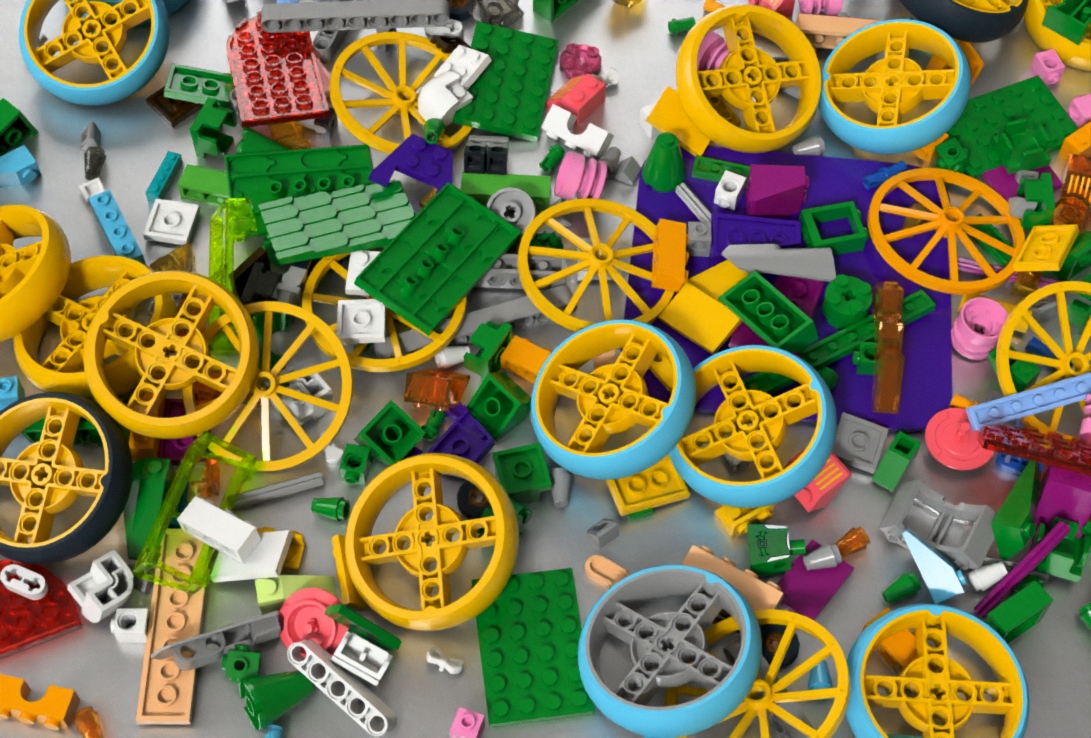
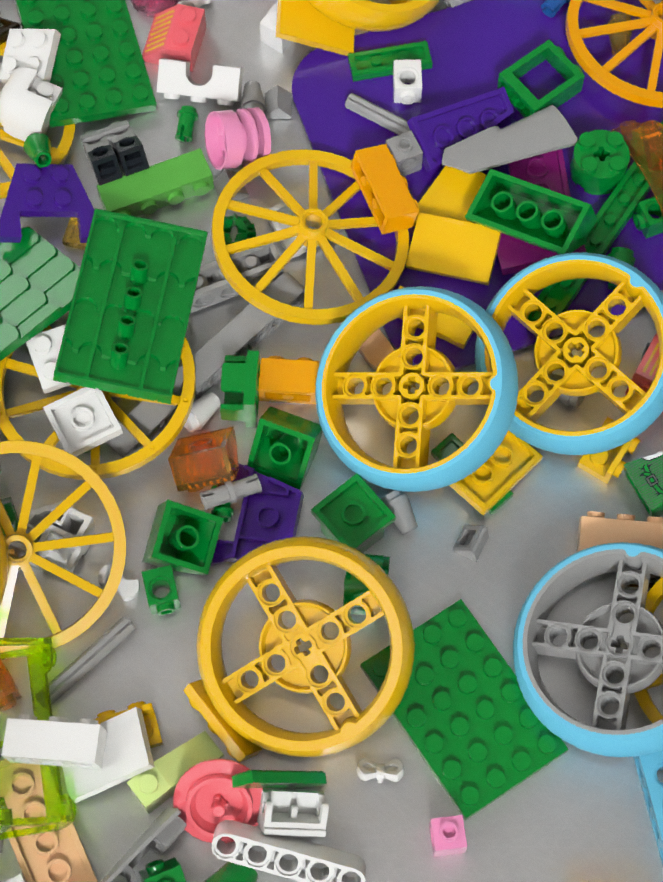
camera: 25 degrees left, 10 degrees up
green cone [311,497,350,522] -> none
black bush [457,480,492,519] -> none
light grey wheel [486,187,538,238] -> none
light nougat tile [585,555,631,590] -> none
green cone [642,132,686,192] -> none
magenta slope [746,164,809,219] -> none
none -> light grey pin [199,474,262,510]

